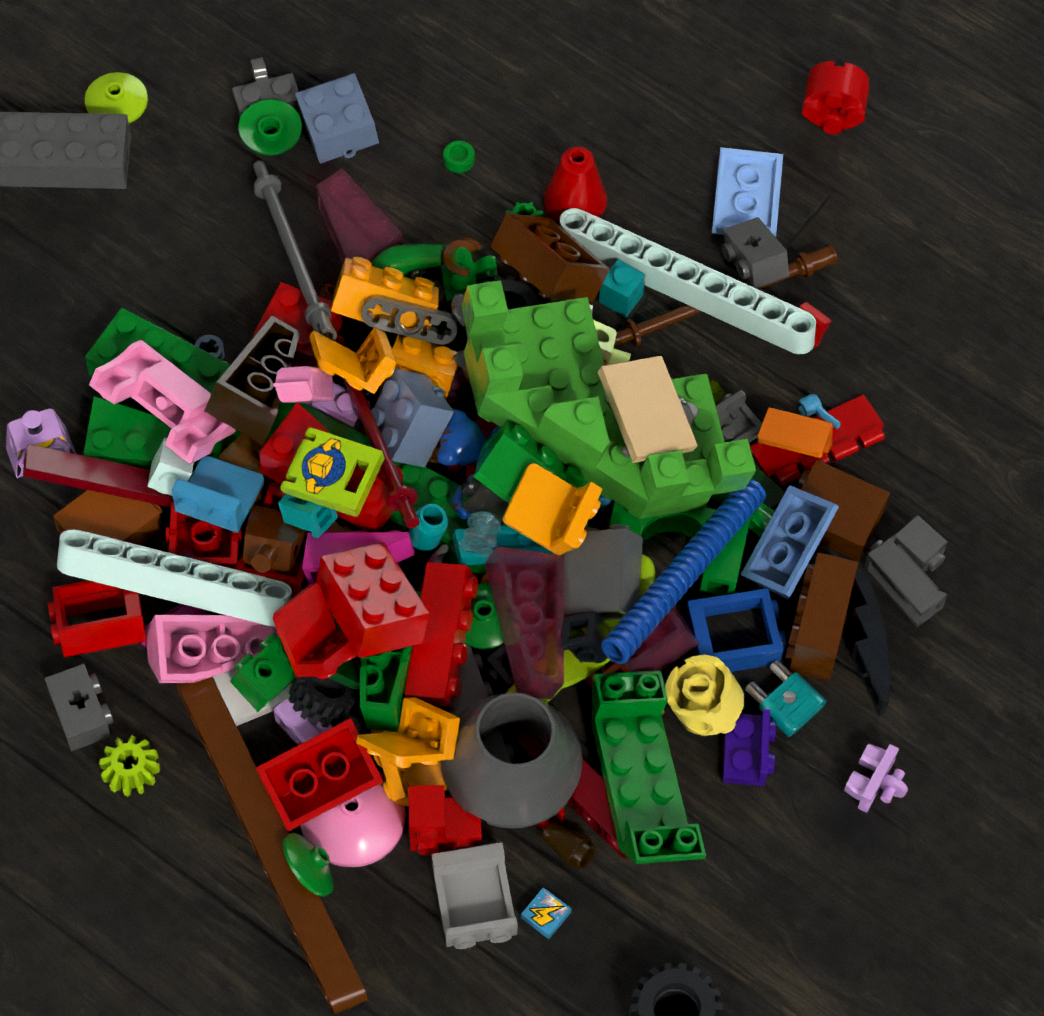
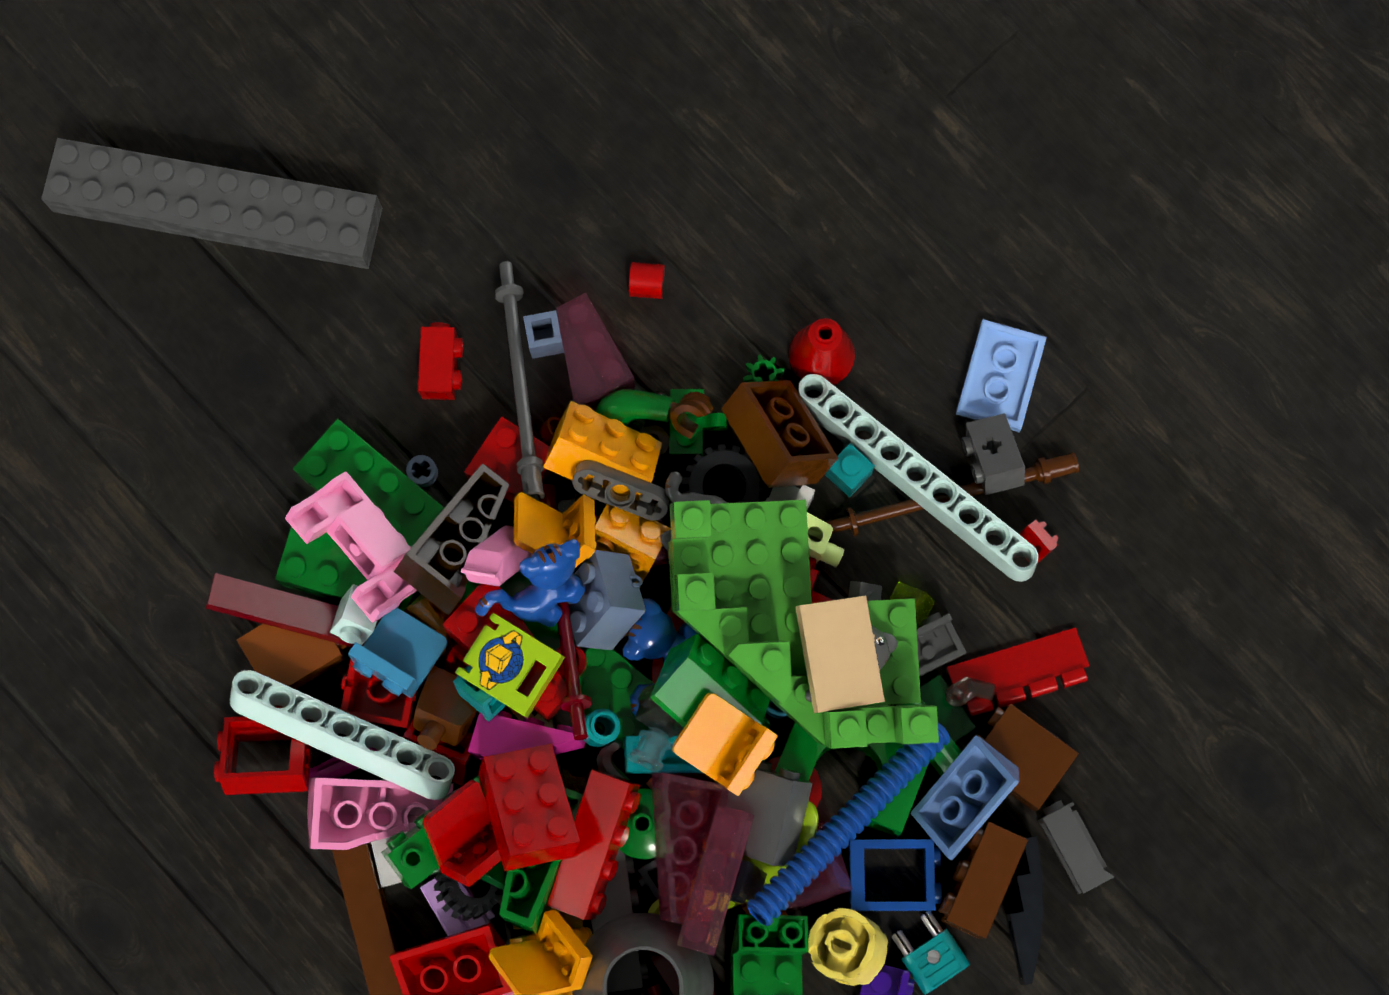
camera: 15 degrees right, 15 degrees up
lavender torso [6,409,76,478] -> none
dark grey brick [44,664,113,751] -> none
lime dish [85,72,148,124] -> none
lime gear [99,735,160,797] -> none
dark grey plate [232,57,299,117] -> none
green dish [238,99,302,155] -> none
sand blue brick [295,73,379,164] -> none
green tile [443,141,475,173] -> none
orange panel [758,407,833,458] -> none
dark azure hand [798,394,841,429] -> none
red brick [802,61,869,135] -> none
dark grey brick [895,515,947,572] -> none
none -> red brick [418,322,463,400]
none -> blue animal [475,539,586,627]
none -> sand blue brick [523,310,565,359]
none -> red brick [629,262,665,299]
none -> clear pink plate [677,805,754,956]
none -> clear smoke arm [945,677,996,707]

